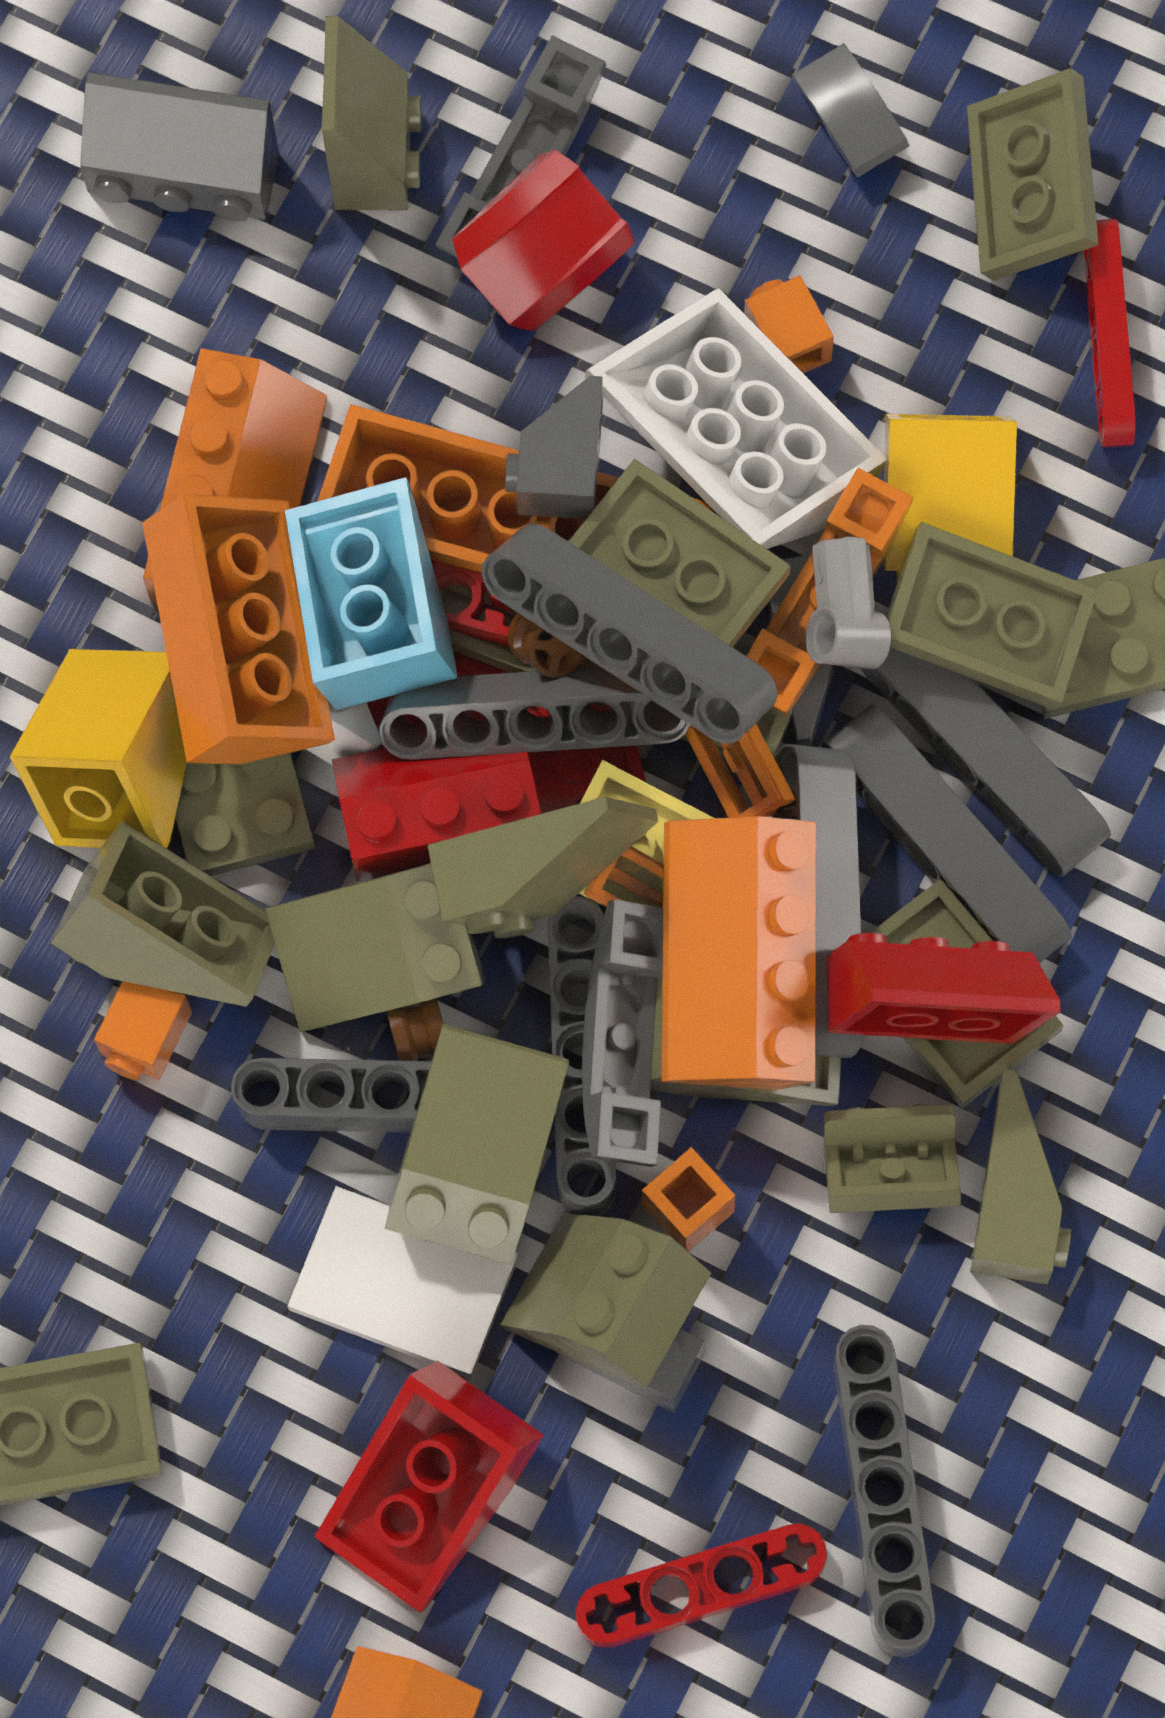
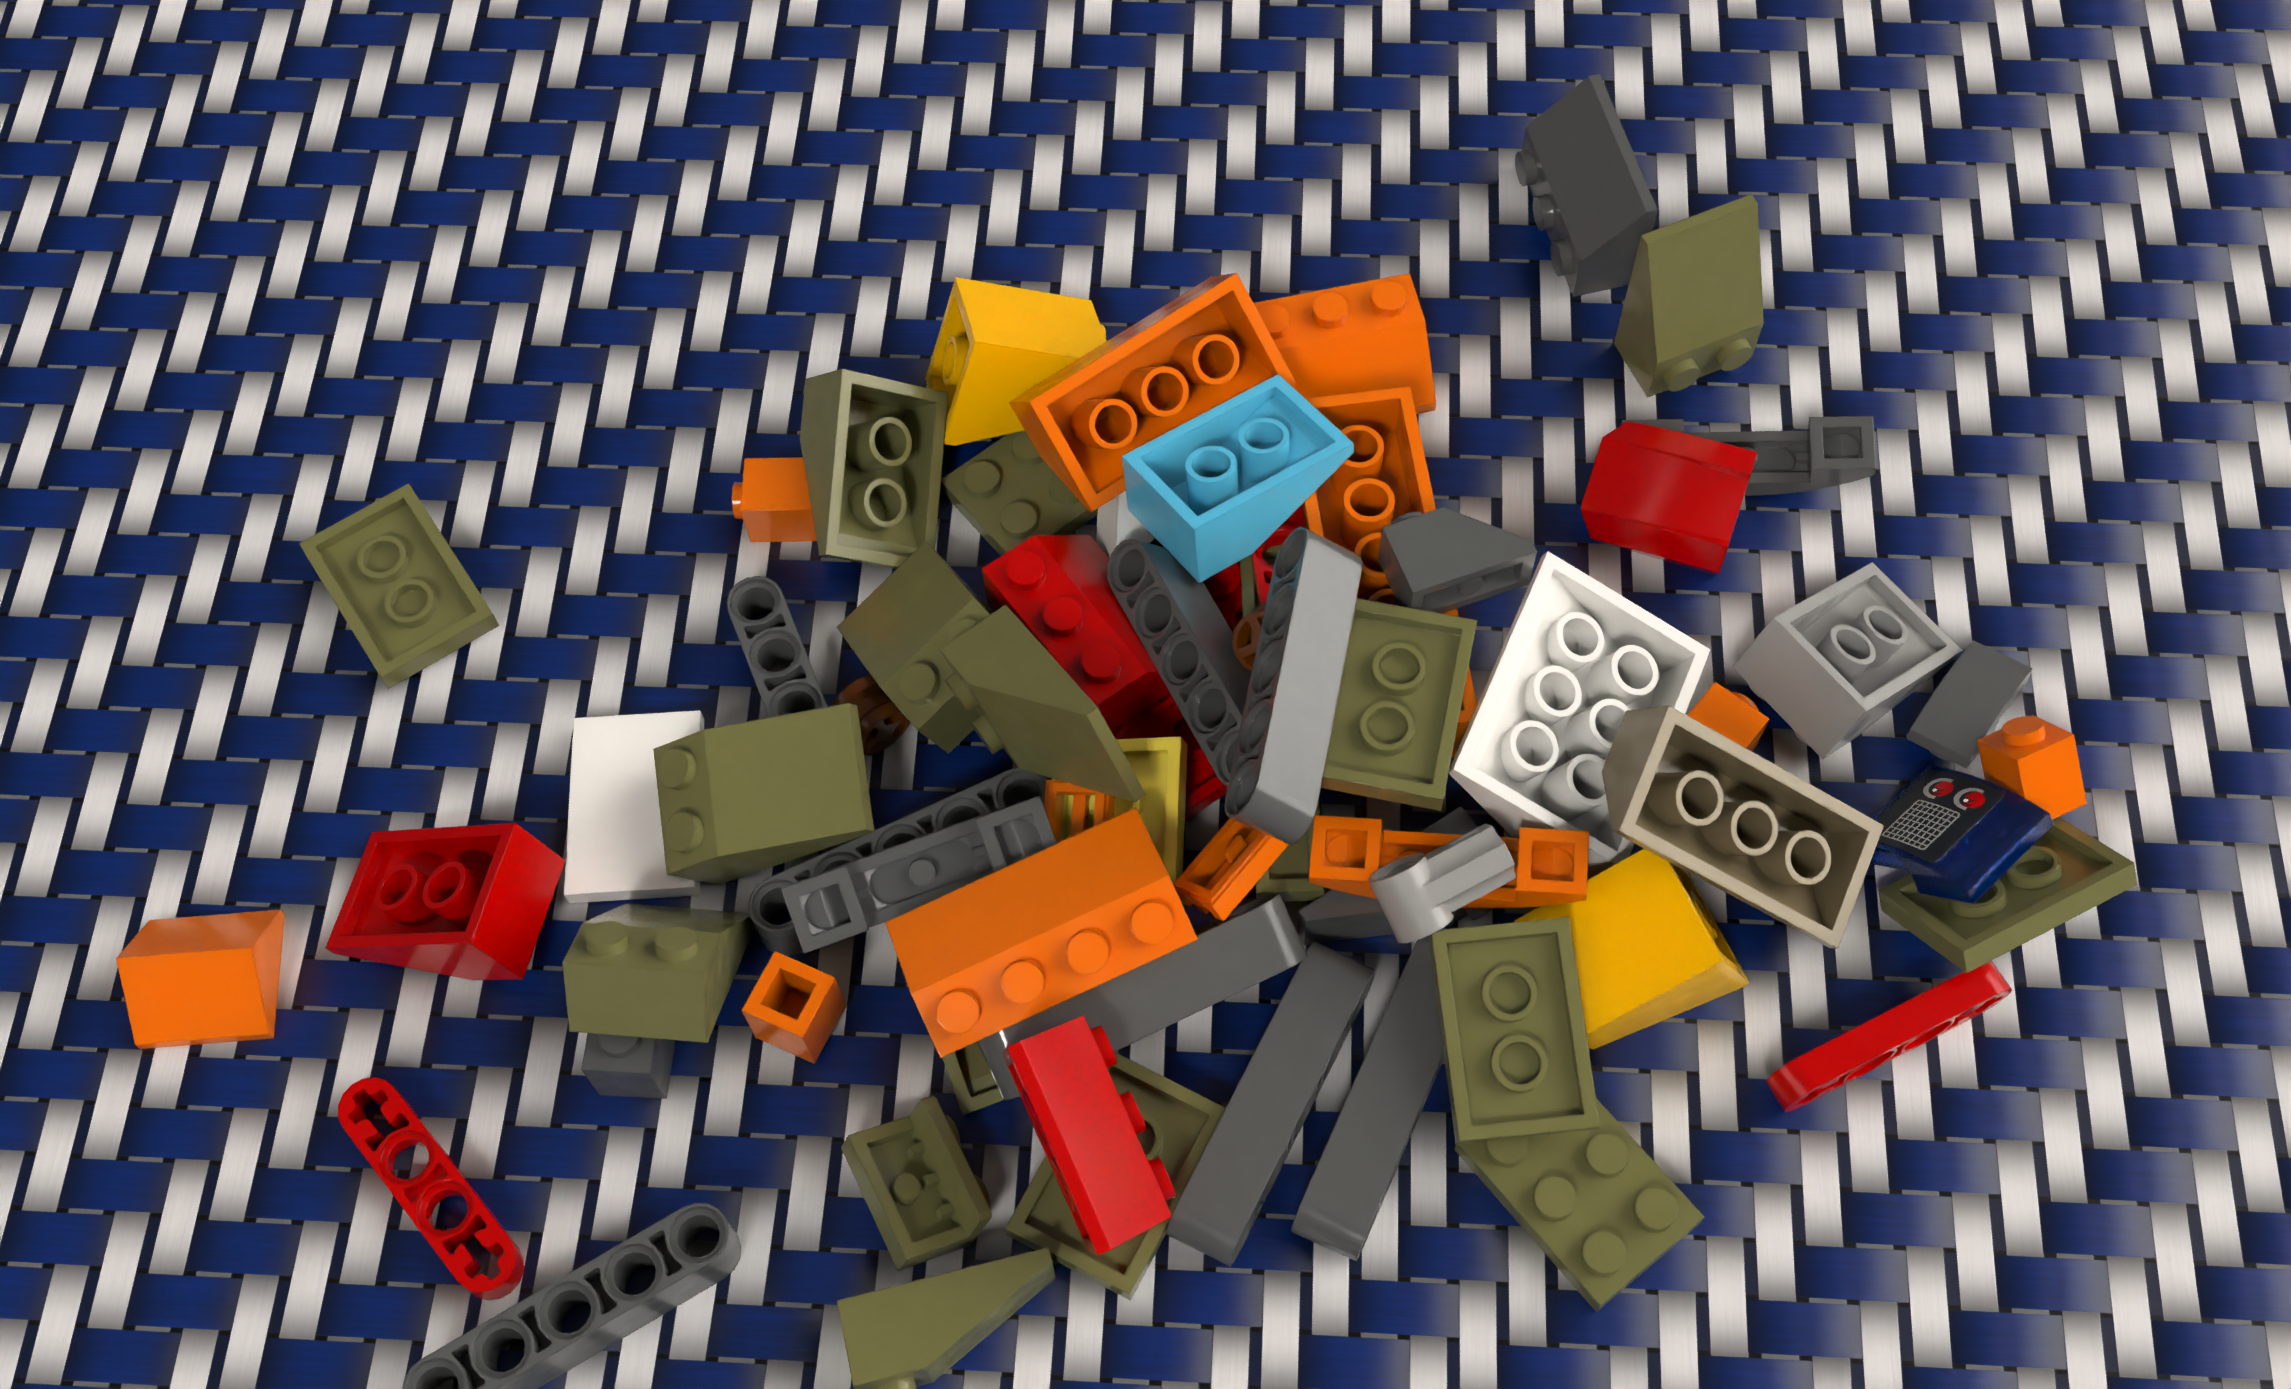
camera: 65 degrees right, 10 degrees down
none -> dark tan slope [1602,705,1884,949]
none -> light grey slope [1732,562,1963,759]
none -> slope [1870,765,2054,904]
none -> orange brick [1977,715,2087,829]

